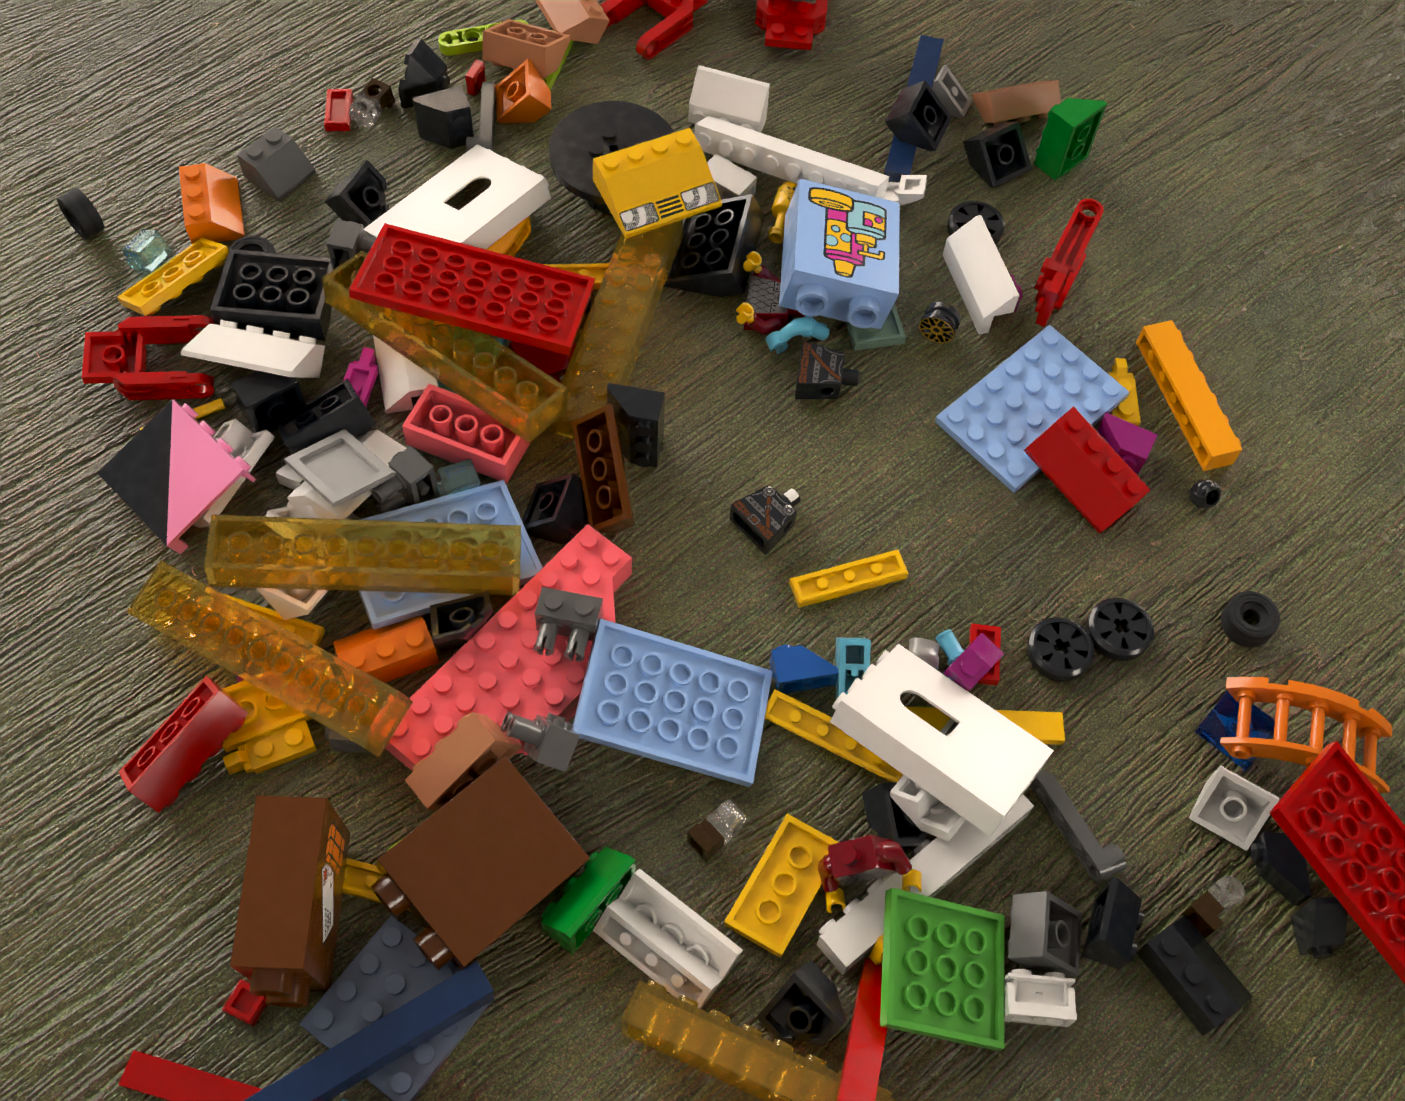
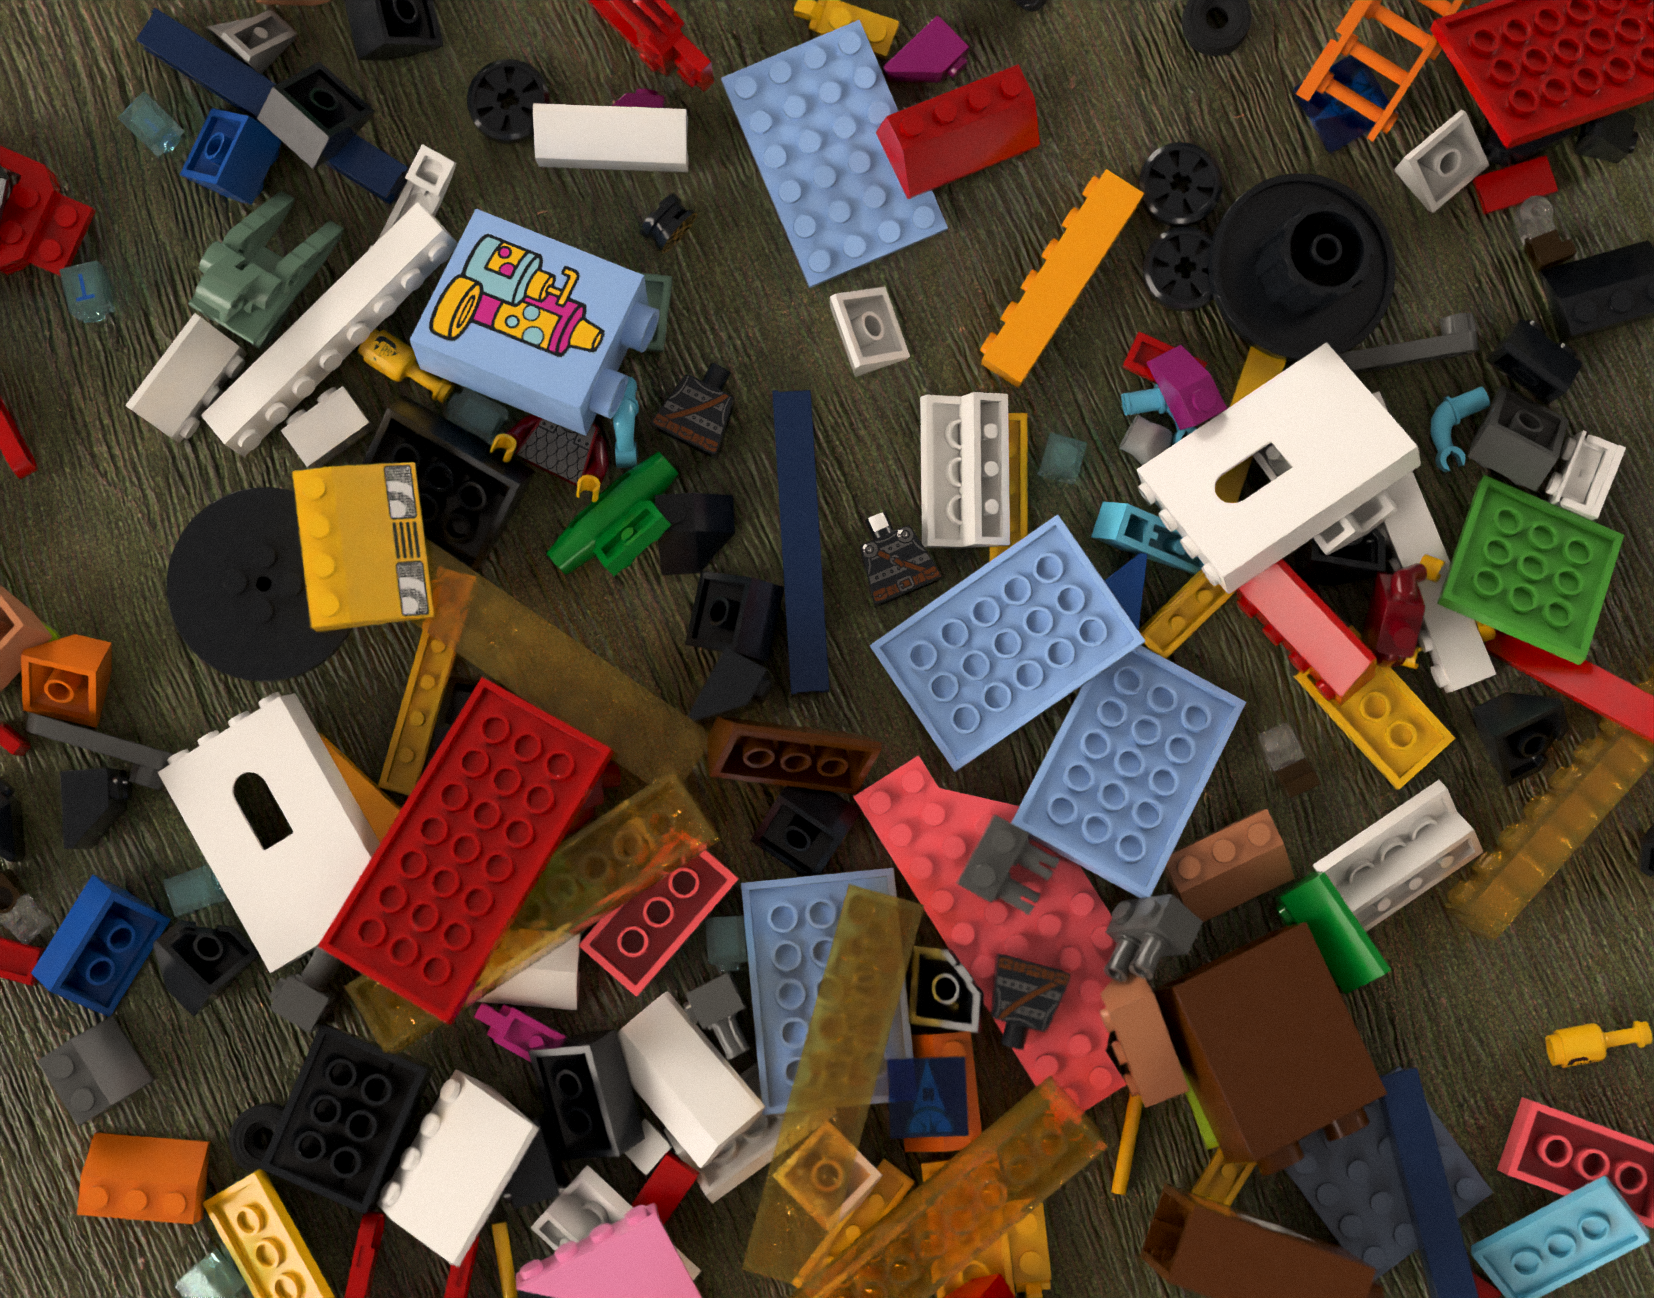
camera: 65 degrees left, 25 degrees up
light grey piece [284,429,395,507] -> none
none -> blue slope [31,874,171,1017]
none -> clear light blue brick [59,261,116,323]
none -> clear light blue brick [117,91,184,158]
none -> clear light blue brick [163,865,227,917]
none -> blue slope [180,108,282,205]
none -> sand green piece [188,190,344,350]
none -> clear light blue brick [446,386,509,446]
none -> green plate [546,451,679,577]
none -> red tile [631,1151,700,1226]
none -> black slope [655,493,735,576]
none -> black slope [685,571,784,661]
none -> dark blue tile [772,390,829,697]
none -> white slope [830,287,910,377]
none -> light blue plate [869,514,1146,772]
none -> clear blue tile [887,1056,969,1138]
none -> white slope [920,392,1010,549]
none -> light orange brick [980,169,1144,388]
none -> torso [991,953,1071,1050]
none -> clear light blue brick [1037,432,1087,485]
none -> yellow bar [1111,1093,1143,1195]
none -> nougat slope [1163,809,1295,923]
none -> black piece [1208,173,1396,362]
none -> slope [1236,559,1377,706]
none -> medium azure piece [1430,386,1490,473]
none -> red tile [1472,155,1558,215]

